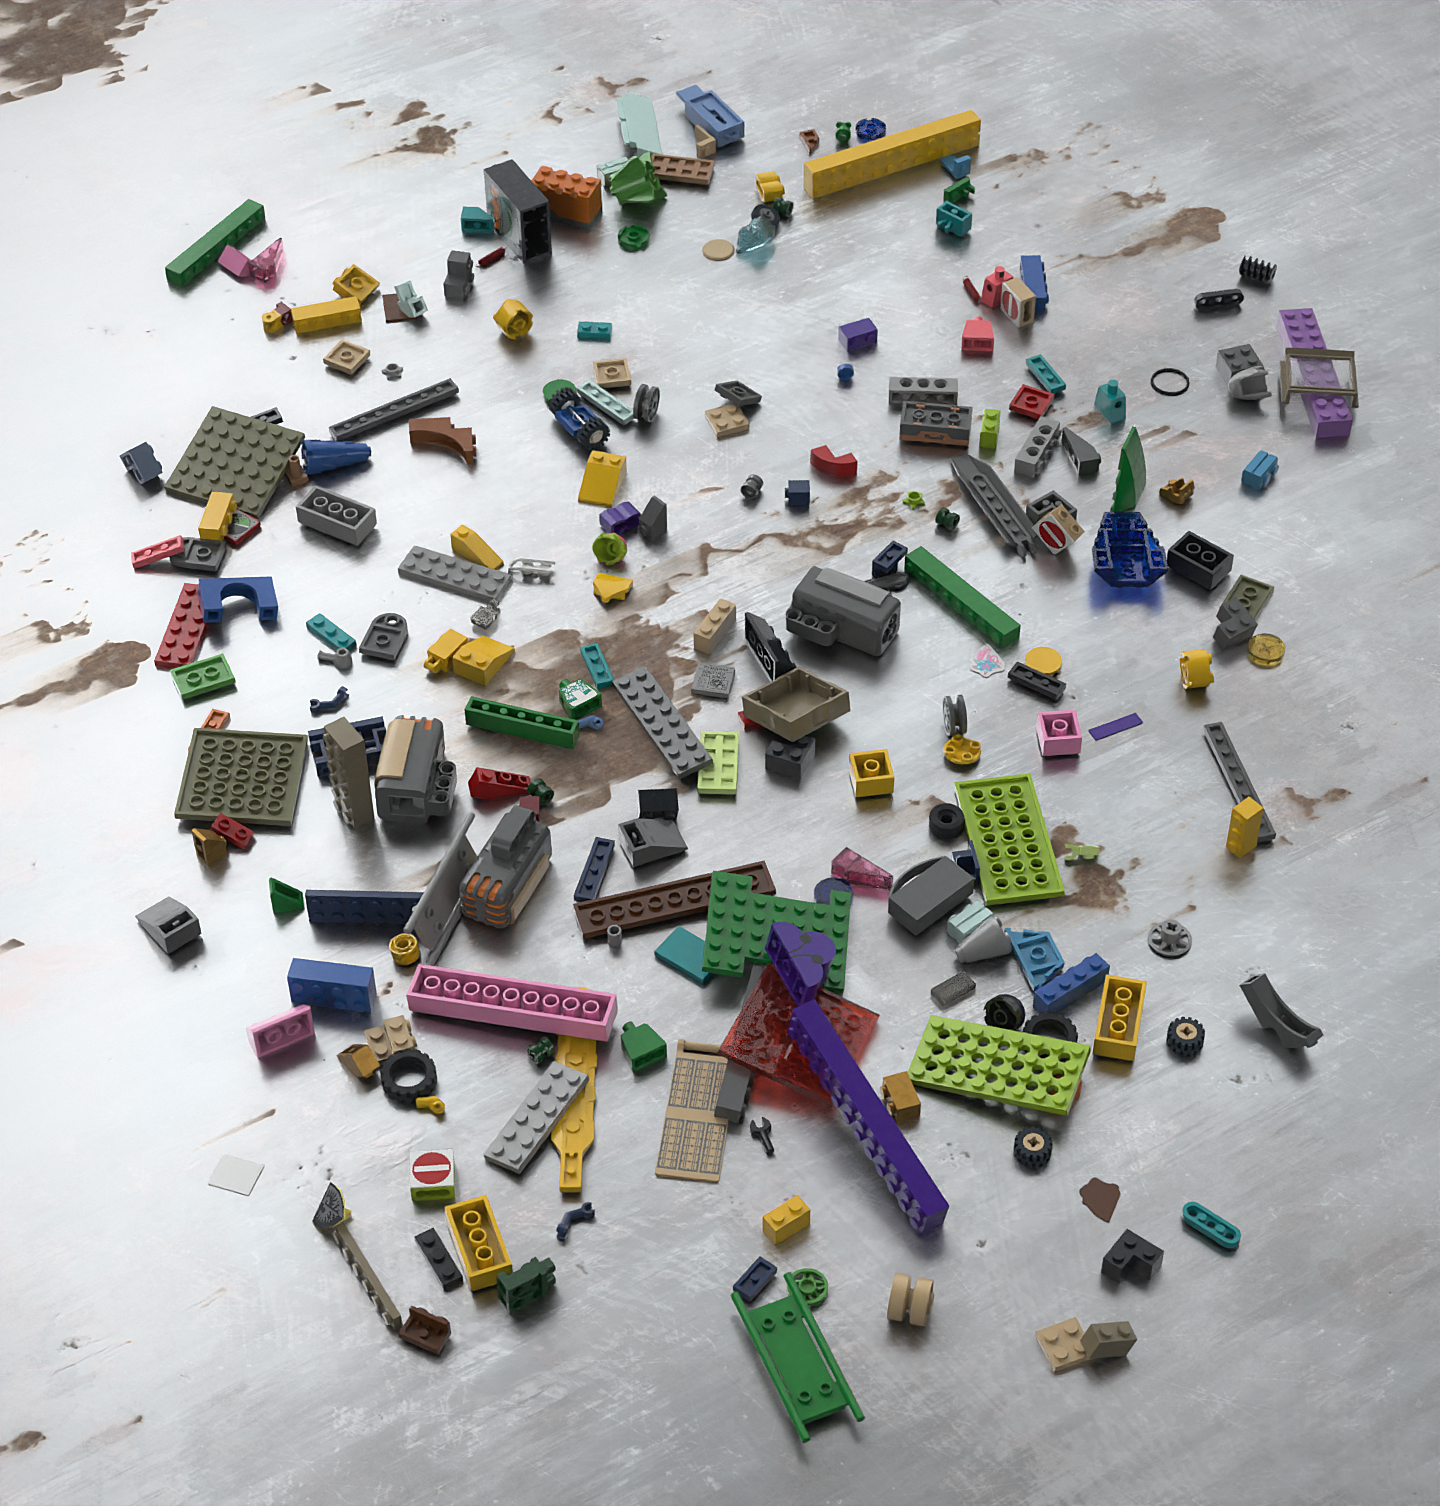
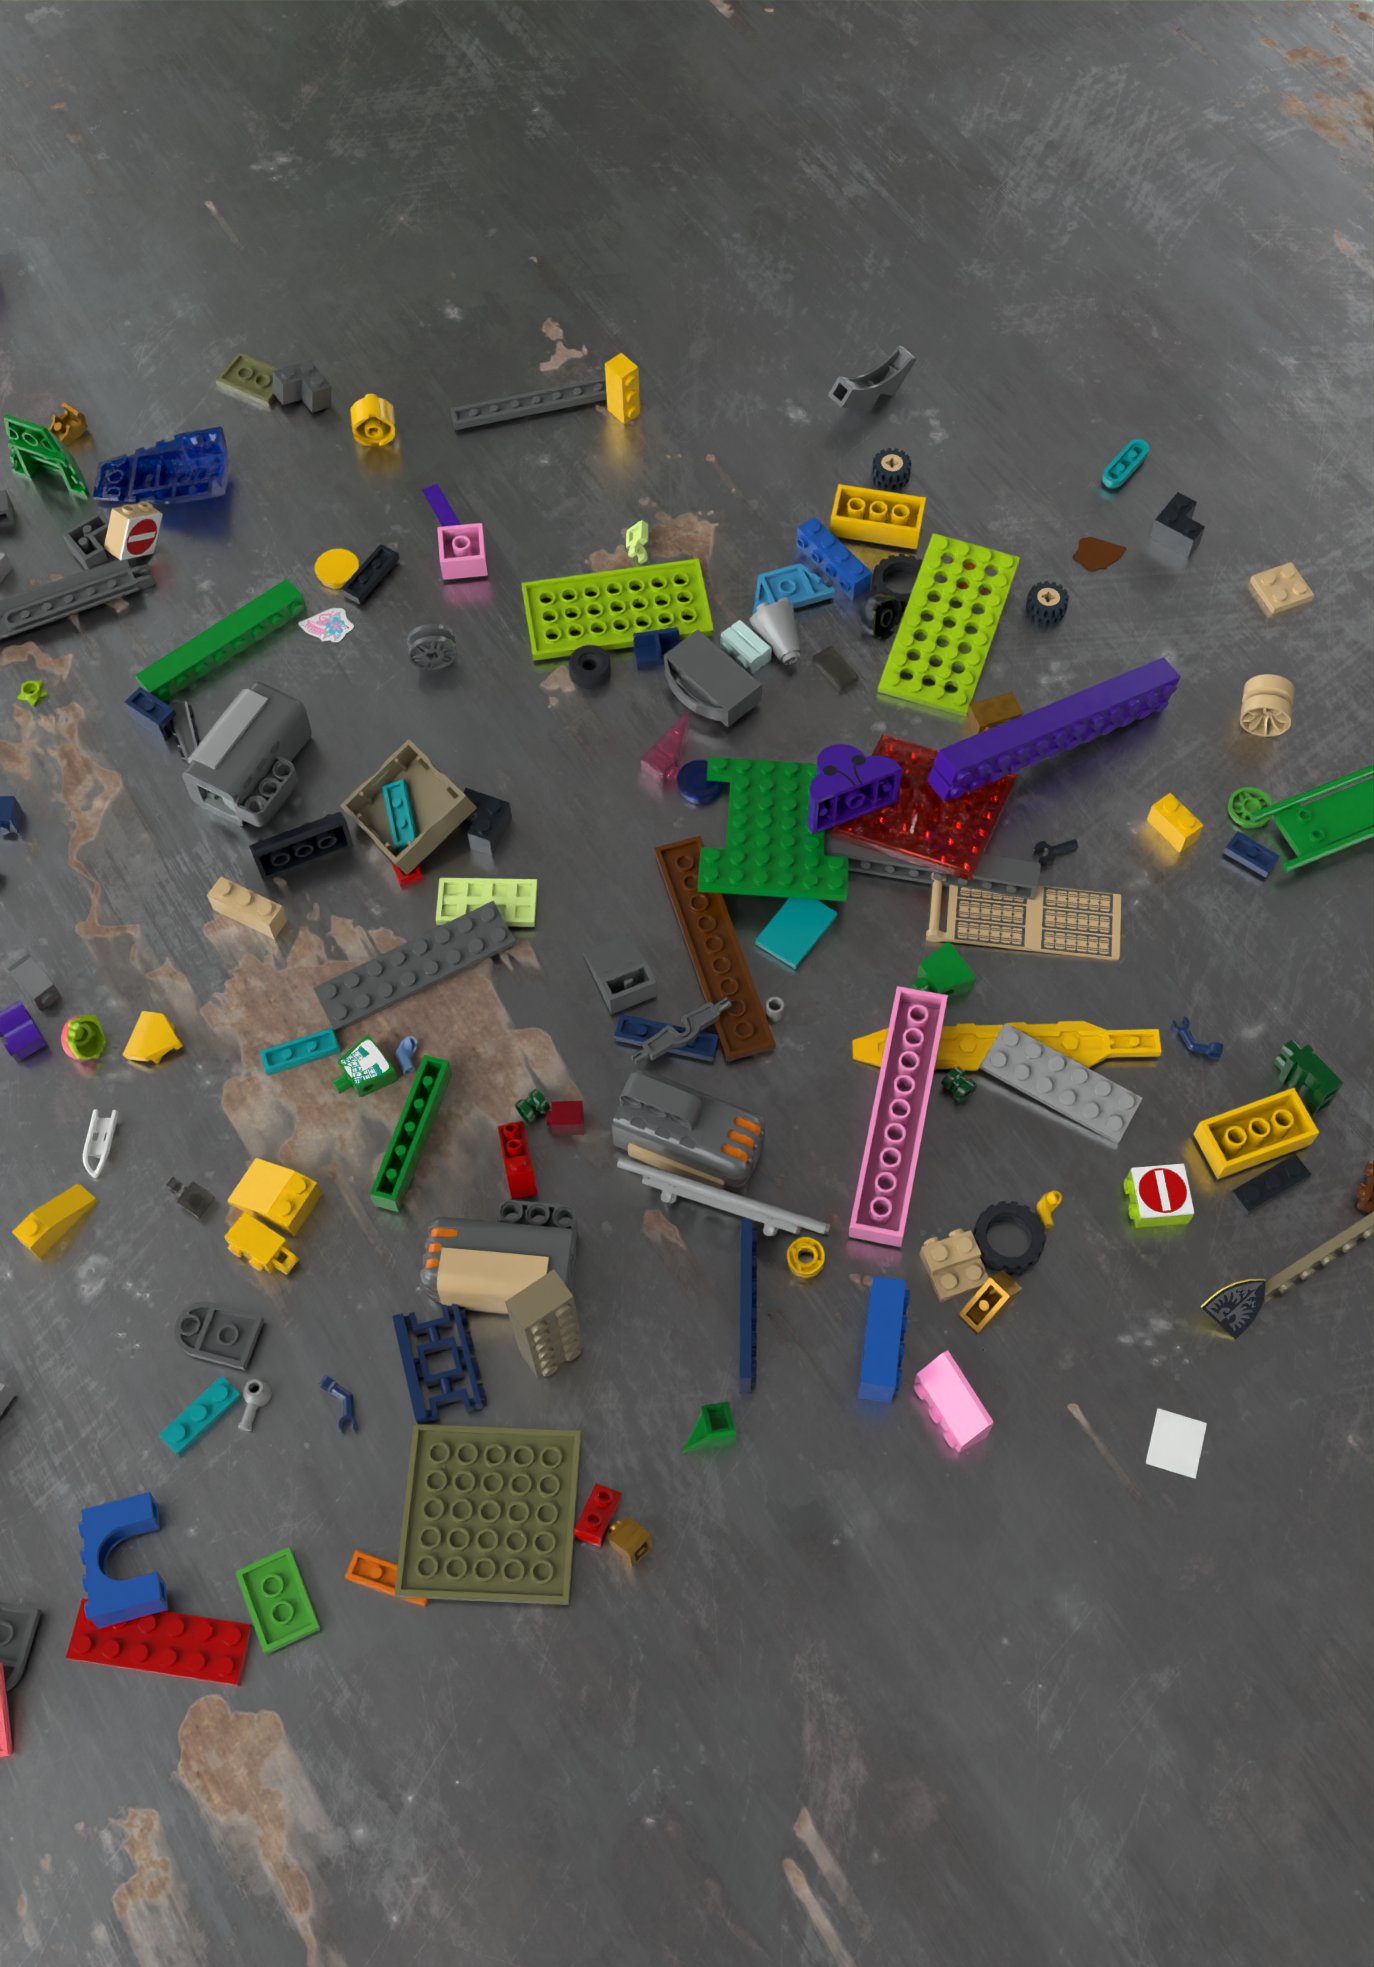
camera: 90 degrees left, 15 degrees up
slope [135,896,202,954] -> none
light grey plate [398,545,512,603] -> none
black brick [637,788,679,820] -> none
light grey tile [691,662,735,698] -> none
yellow brick [849,749,895,797] -> none
dark green wheel [935,507,960,531] -> none
yellow dish [943,734,981,765] -> none
dark tan brick [1080,1321,1137,1359] -> none
light grey wheel [1148,919,1192,956] -> none
black brick [1166,531,1234,590] -> none
dark azure brick [1241,450,1279,490] -> none
clear yellow tile [1247,633,1285,664] -> none
none -> teal tile [382,778,418,852]
none -> dark grey piece [631,997,732,1065]

